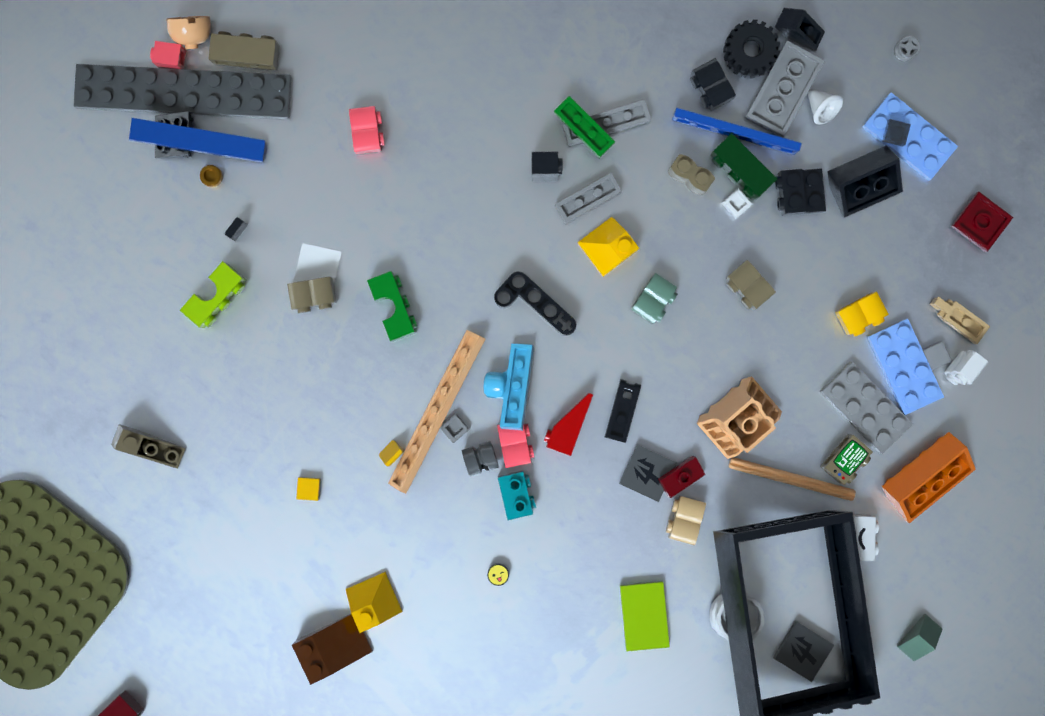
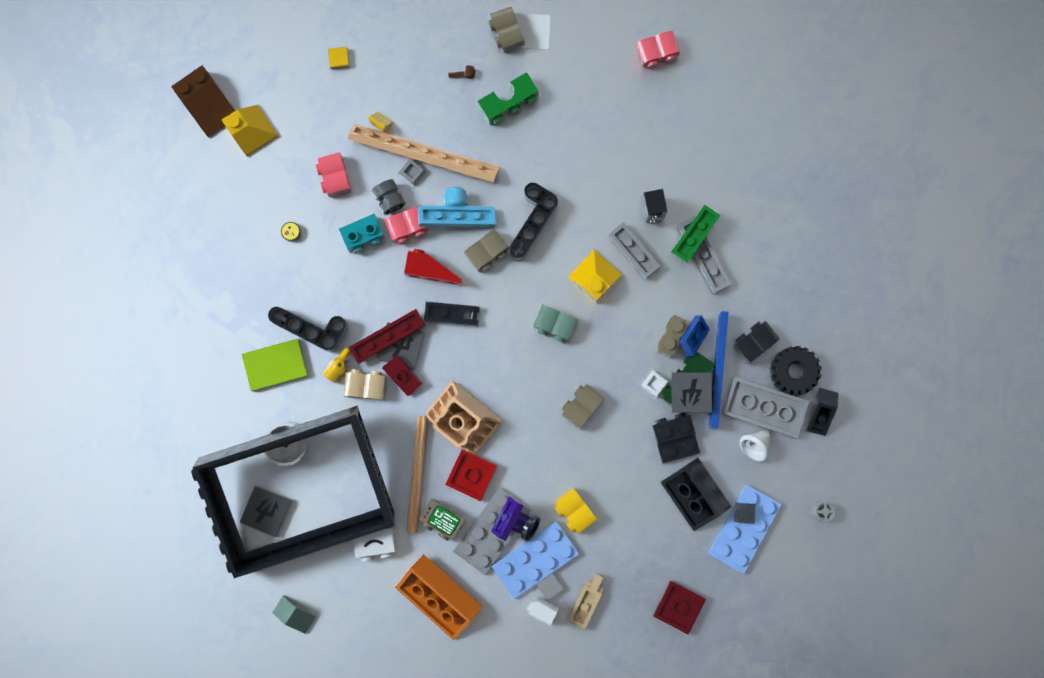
camera: 85 degrees right, 5 degrees down
none -> black beam [268,306,349,352]
none -> coral brick [316,152,351,197]
none -> yellow piece [322,348,351,383]
none -> dark red tile [349,309,426,364]
none -> red plate [445,449,497,501]
none -> reddish brown hand [448,65,476,79]
none -> dark tan brick [464,229,509,272]
none -> dark purple piece [491,496,540,542]
none -> dark grey tile [671,372,712,413]
none -> blue plate [679,315,710,356]

